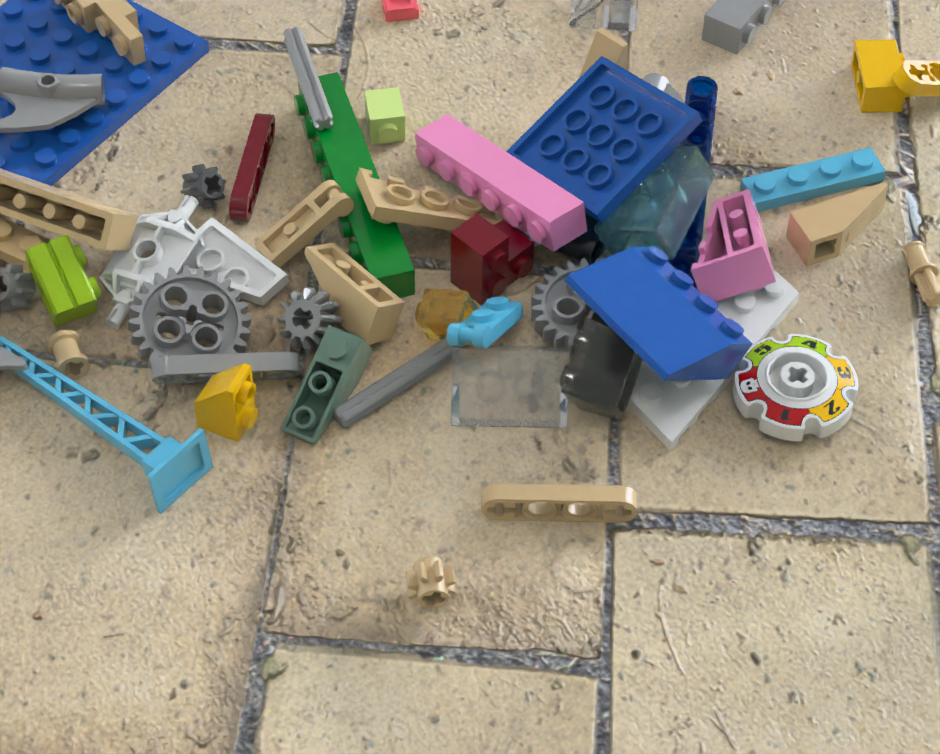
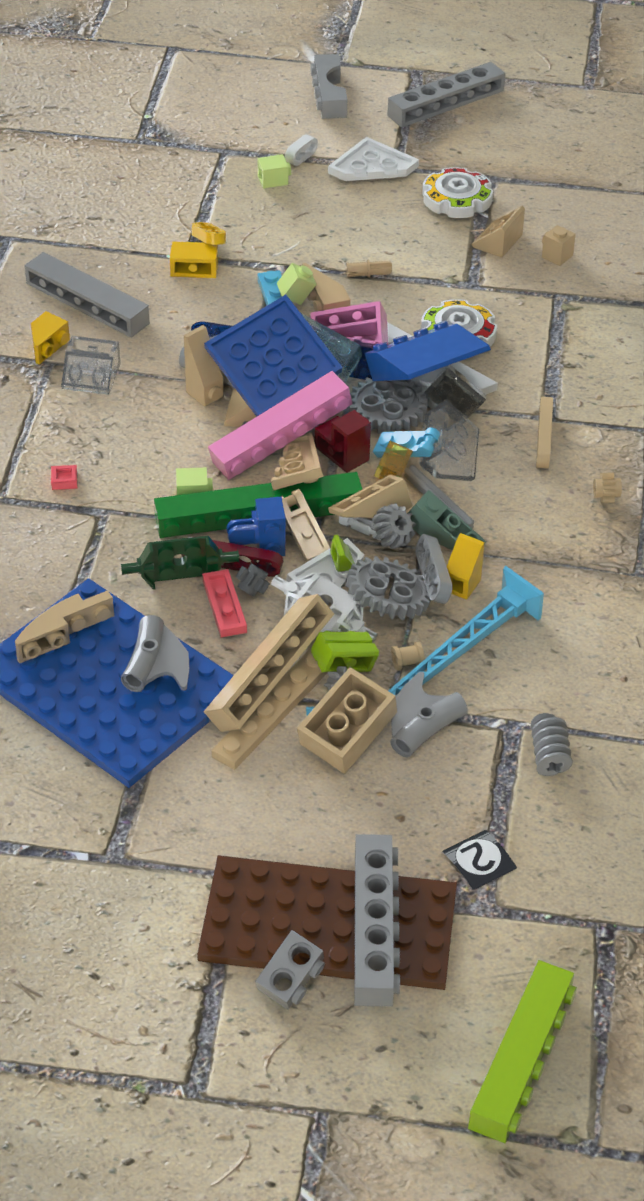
camera: 85 degrees left, 5 degrees down
light grey axle [284,26,333,130] -> none
none -> dark green plate [121,536,239,590]
none -> coral plate [202,569,247,638]
none -> blue brick [227,497,286,557]
none -> yellowish green brick [277,263,317,305]
none -> lime slope [330,534,355,572]

